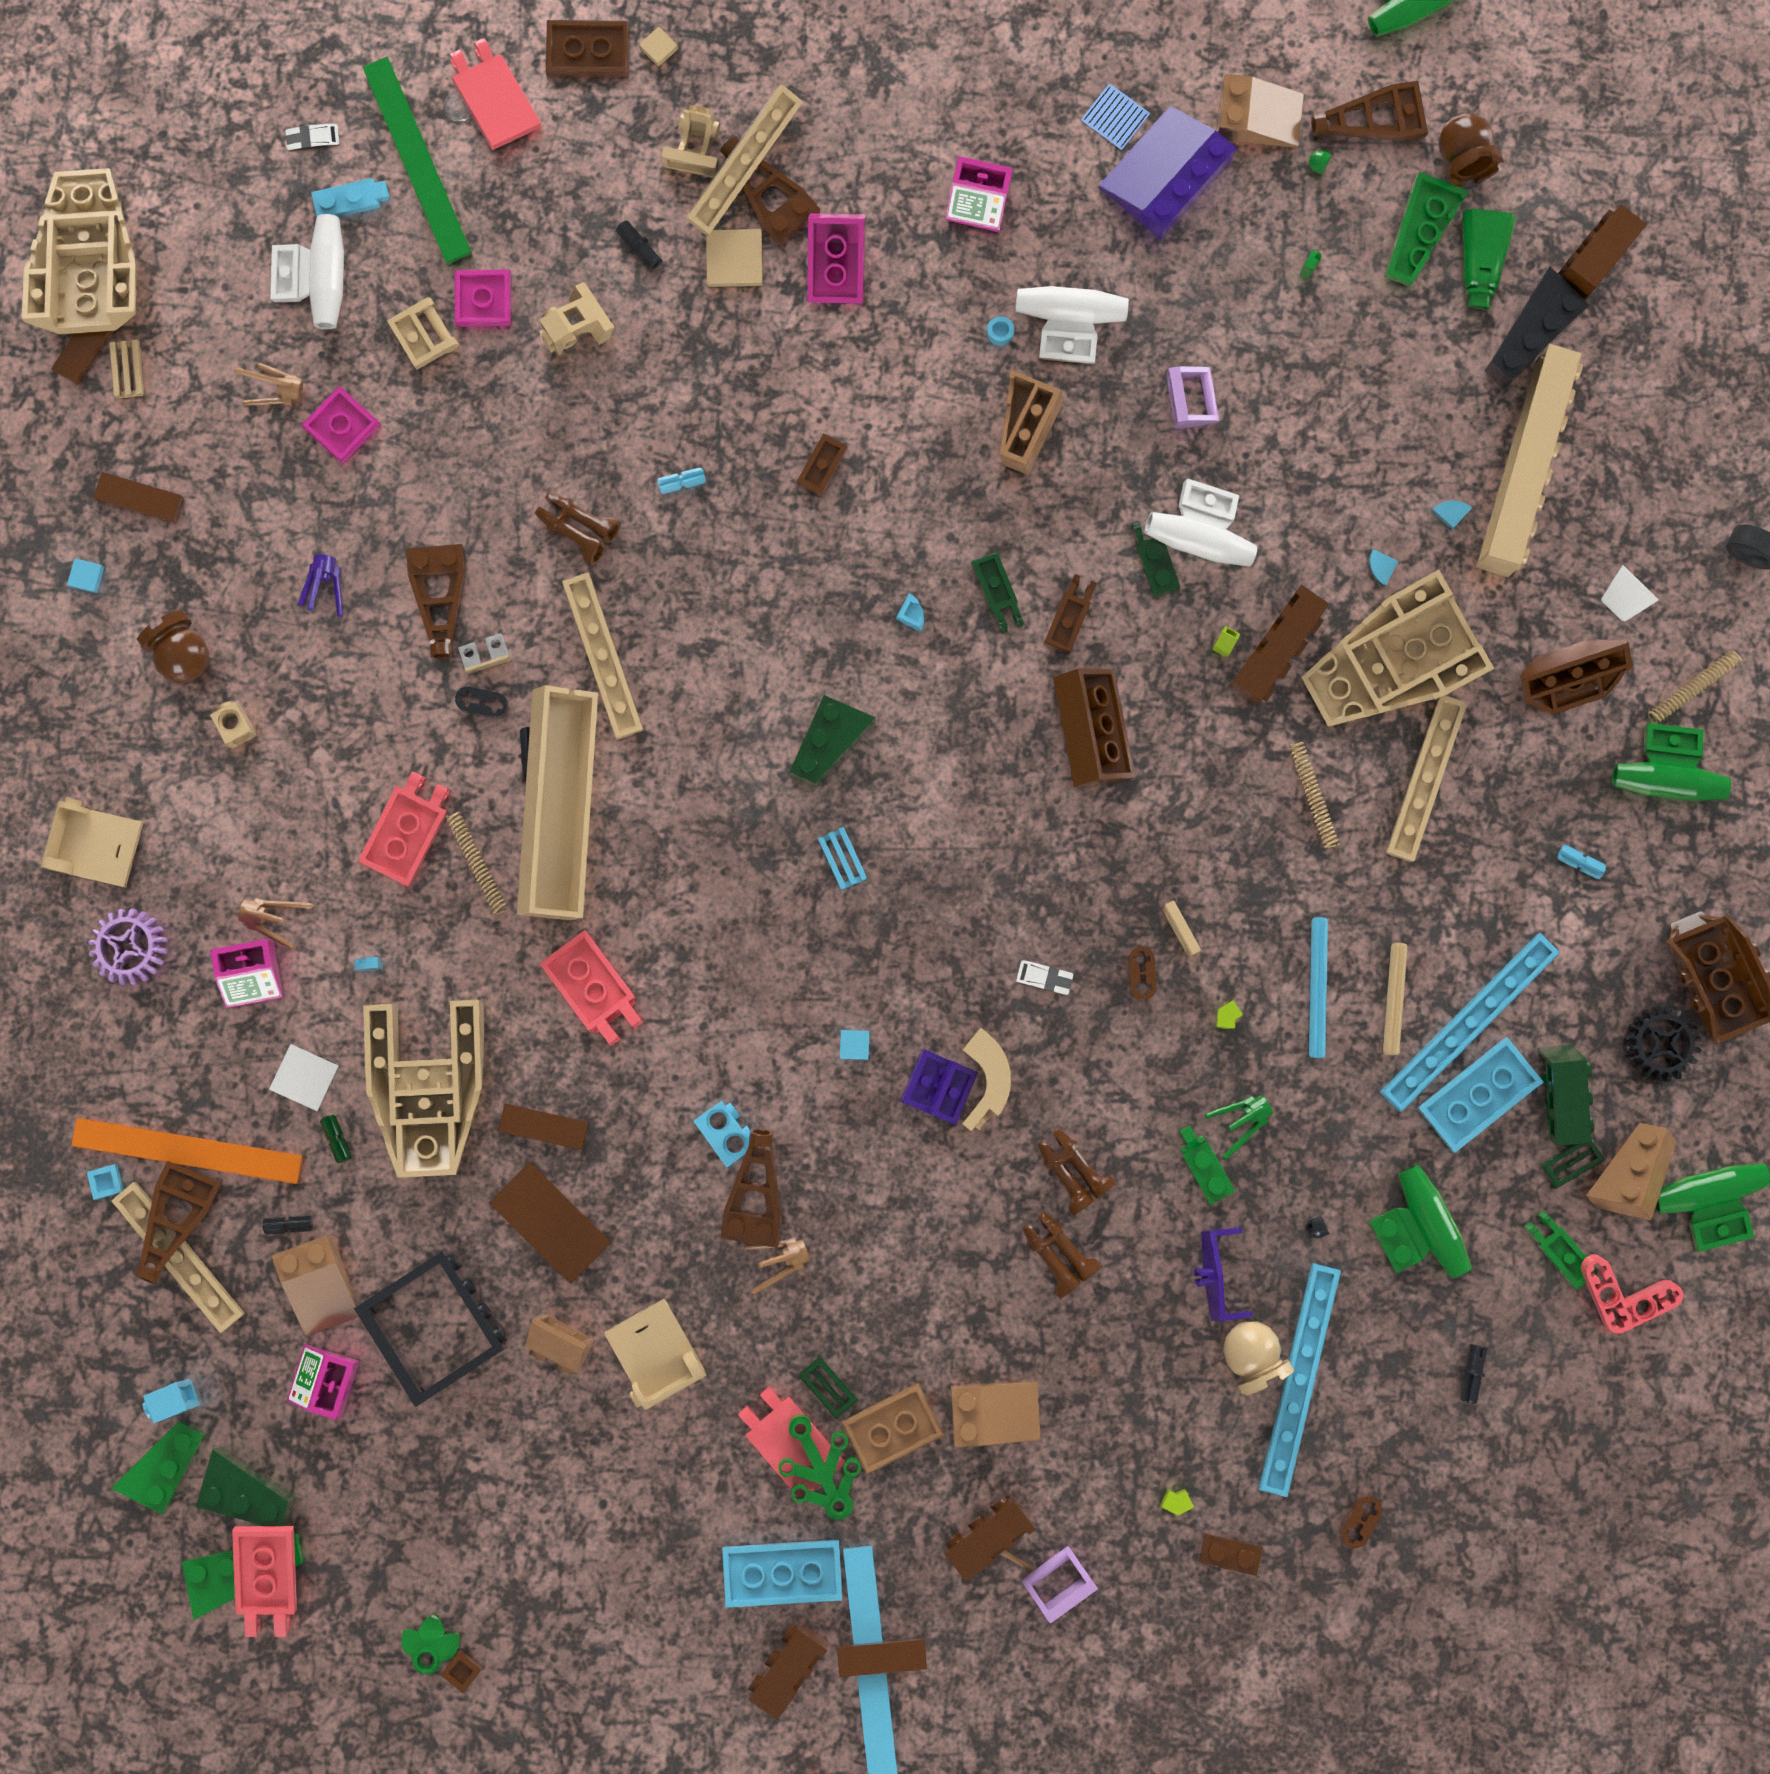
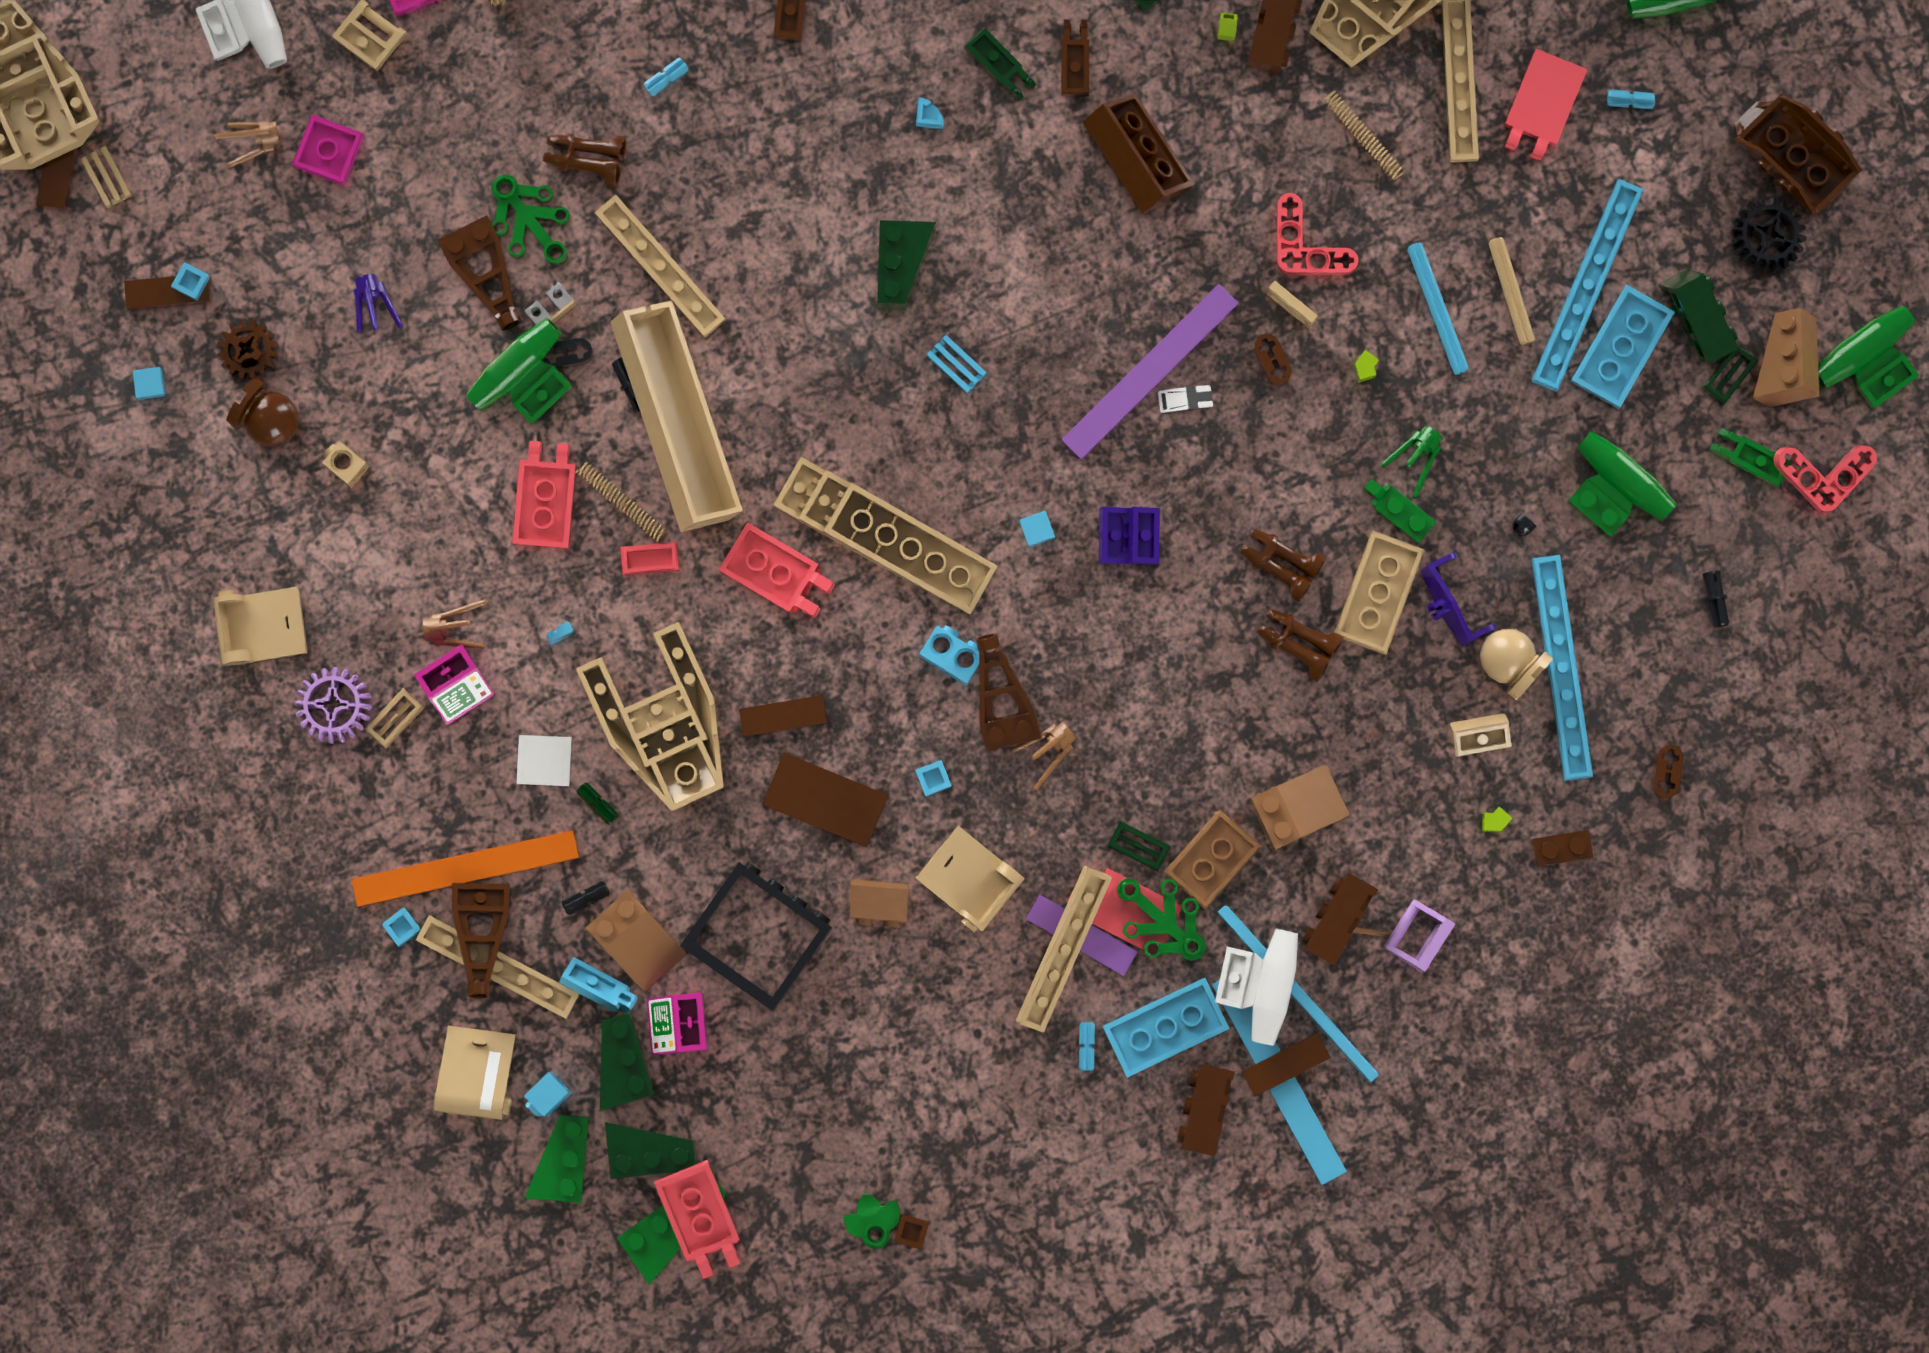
camera: 20 degrees left, 0 degrees up
tan arch [962,1028,1011,1132] -> none
none -> medium azure tile [171,262,210,301]
none -> reddish brown gear [217,320,279,381]
none -> tan tile [365,688,425,749]
none -> tan door [434,1025,516,1120]
none -> green plate [466,318,573,425]
none -> green plant [491,175,570,265]
none -> medium azure hinge [559,957,638,1013]
none -> dark green wedge [599,1012,657,1112]
none -> coral tile [621,542,679,576]
none -> tan slope [773,457,998,615]
none -> medium azure tile [915,760,952,797]
none -> tan plate [1016,865,1112,1033]
none -> medium lavender tile [1026,895,1138,976]
none -> medium lavender tile [1061,284,1239,460]
none -> medium azure piece [1079,1022,1095,1071]
none -> white plate [1215,929,1298,1046]
none -> medium azure tile [1216,906,1379,1083]
none -> coral beam [1277,193,1359,275]
none -> tan tile [1334,530,1425,655]
none -> tan slope [1450,714,1512,757]
none -> coral tile [1504,49,1587,162]

